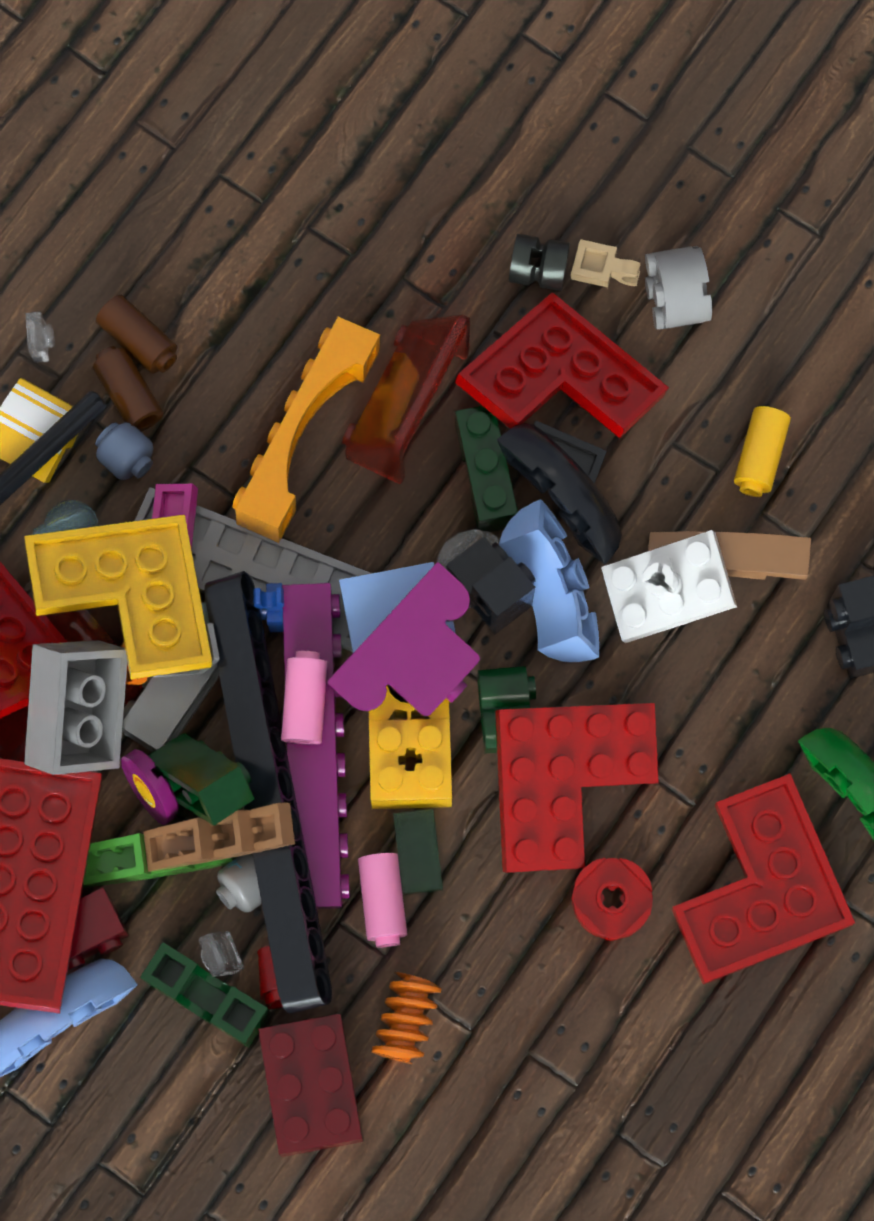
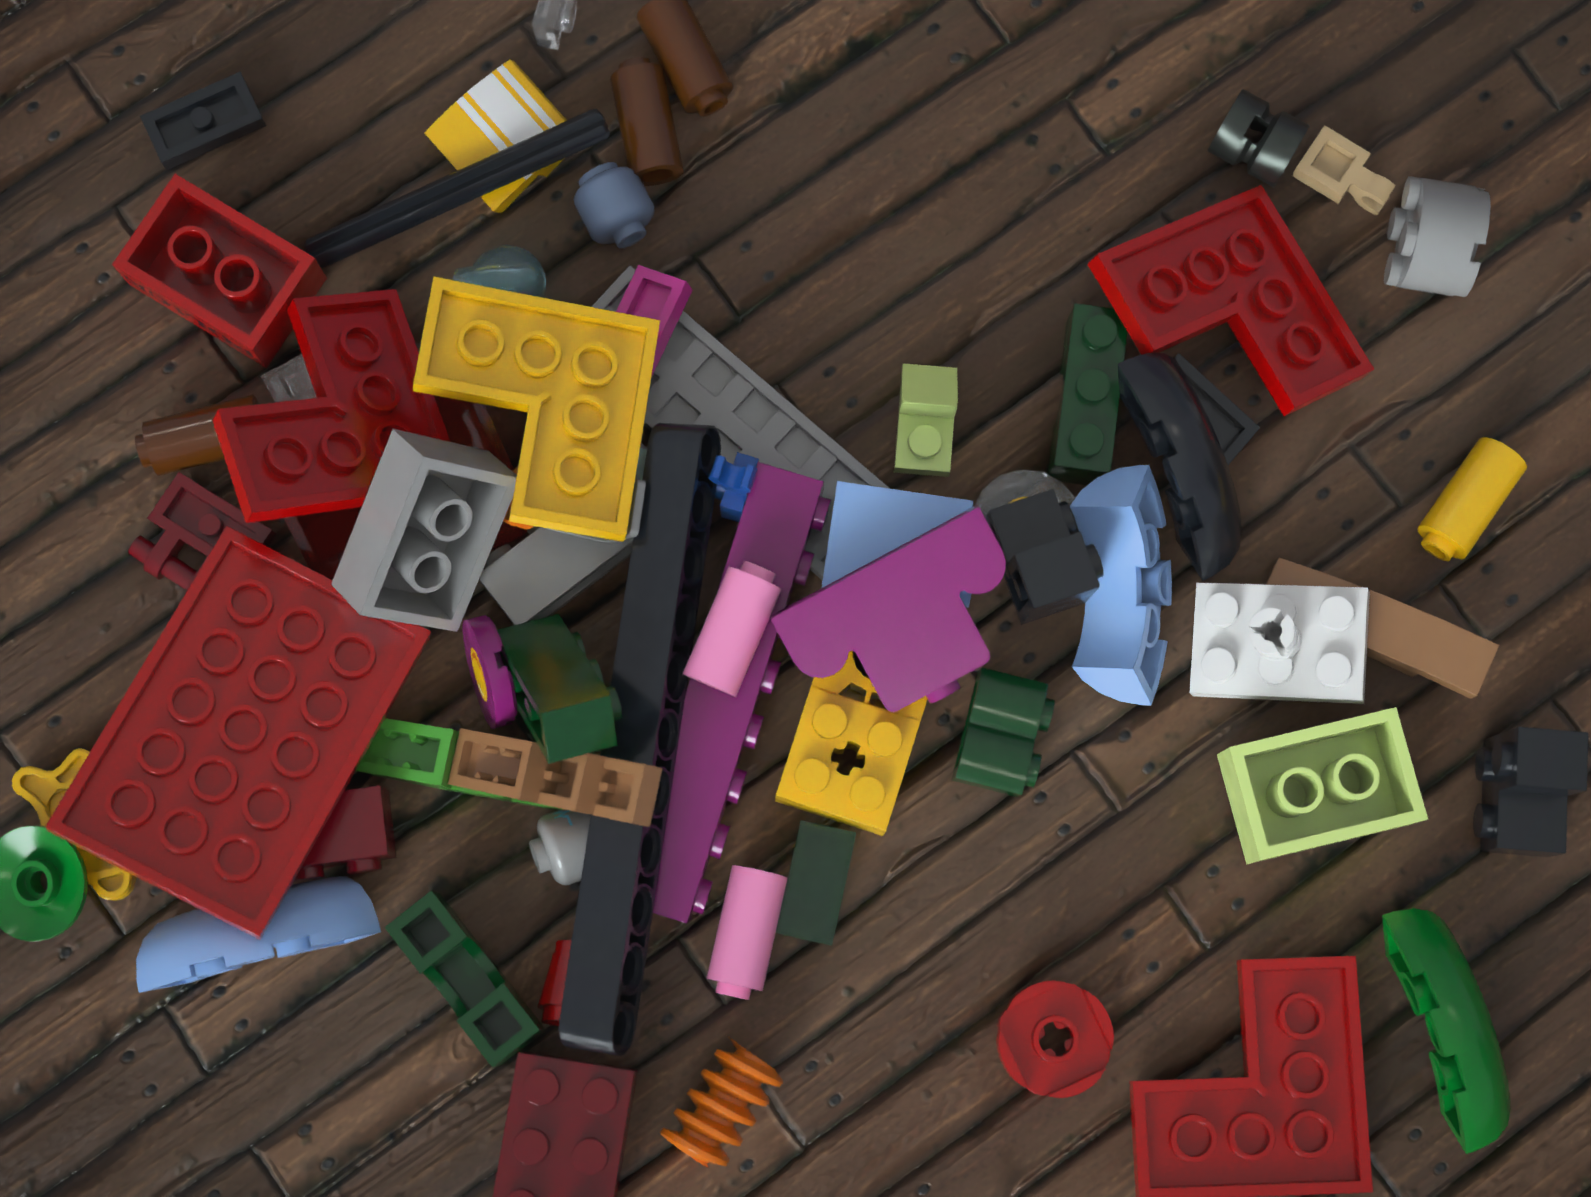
camera: 15 degrees right, 5 degrees up
clear plate [198,931,244,977] -> none
light orange arch [232,317,380,543] -> none
clear red windscreen [342,314,470,484] -> none
red plate [495,703,659,873] -> none
none -> yellowish green slope [894,363,958,477]
none -> yellowish green brick [1217,707,1428,865]

